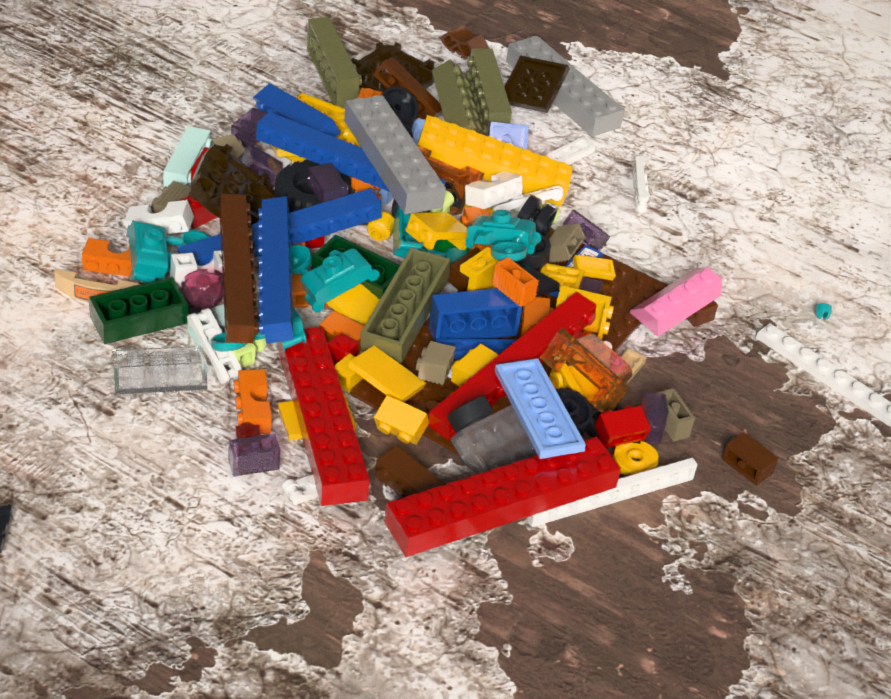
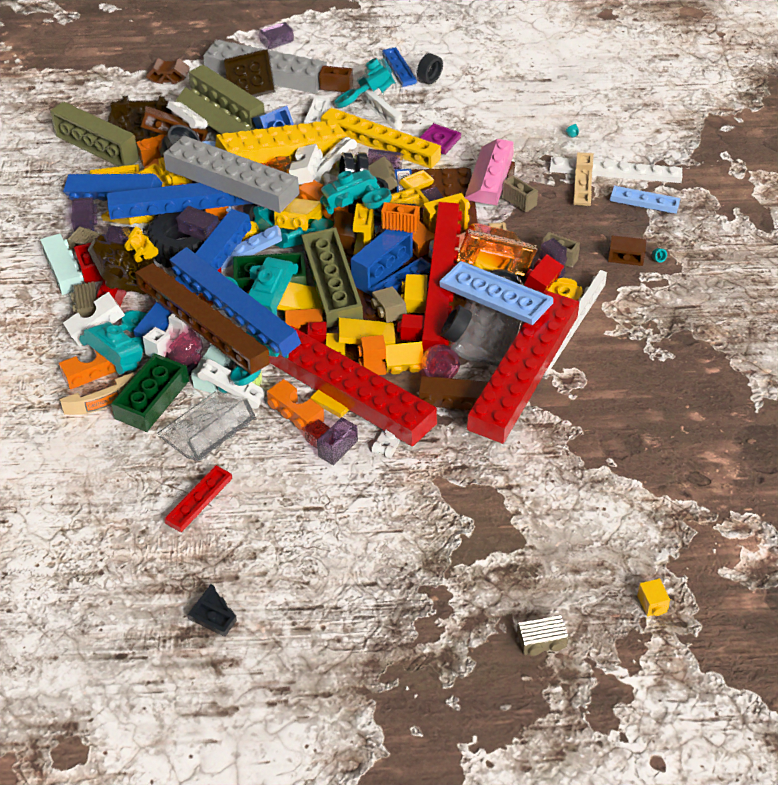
camera: 30 degrees left, 5 degrees up
none -> yellow piece [124,226,158,262]
none -> red plate [164,465,233,533]
none -> white plate [167,101,207,129]
none -> light blue plate [221,225,282,270]
none -> clear purple brick [259,21,294,50]
none -> reddish brown brick [319,65,353,93]
none -> yellow brick [321,107,441,169]
none -> teal piece [334,58,396,108]
none -> orange brick [358,335,386,375]
none -> blue tile [382,47,417,87]
none -> red brick [397,314,425,342]
none -> black tyre [416,53,443,84]
none -> magenta plate [420,123,461,155]
none -> clear pink cylinder [421,344,460,378]
none -> dark tan brick [503,175,538,212]
none -> tan slope [574,152,594,206]
none -> light blue plate [610,186,680,214]
none -> teal hinge [651,248,667,263]

